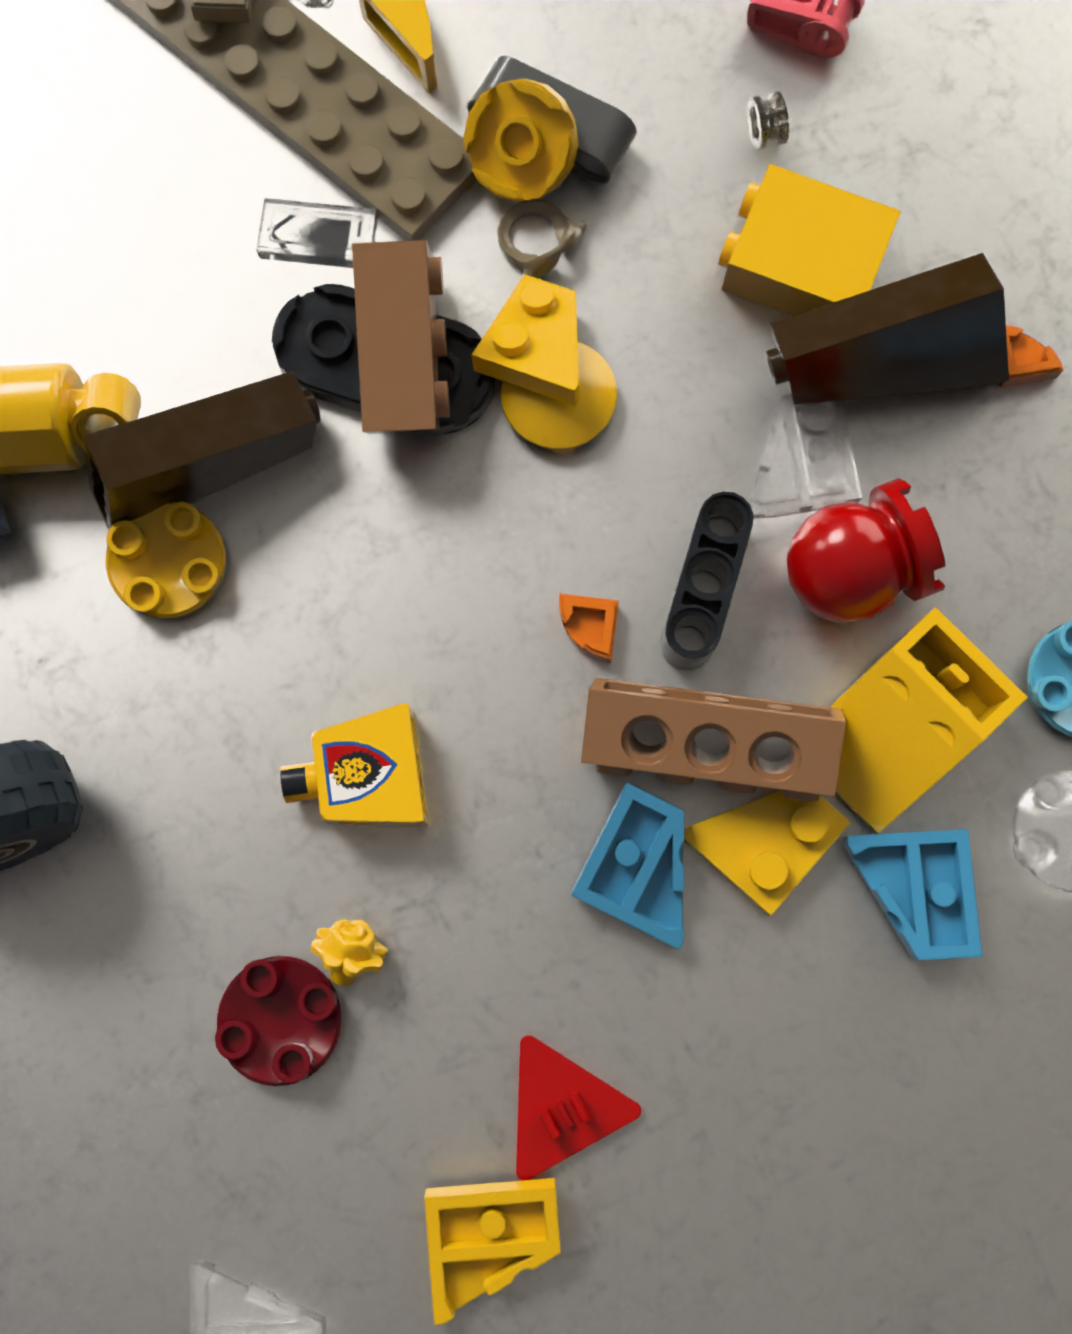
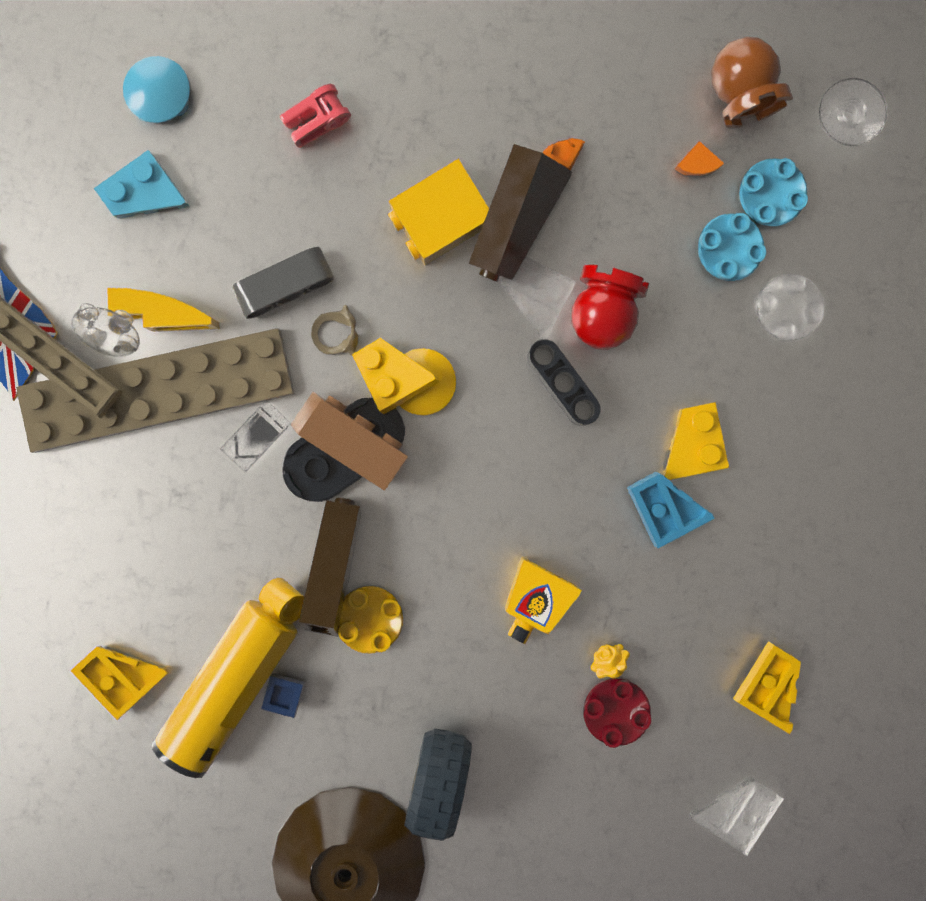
camera: 55 degrees left, 10 degrees up
yellow tile [463,79,579,202] -> none
red piece [516,1035,641,1180] -> none
orange tile [559,593,619,663] -> none
medium nougat brick [581,678,846,802] -> none
clear smoke bush [747,91,789,150] -> none
yellow slope [789,607,1028,834] -> none
dark azure wing [843,829,982,960] -> none

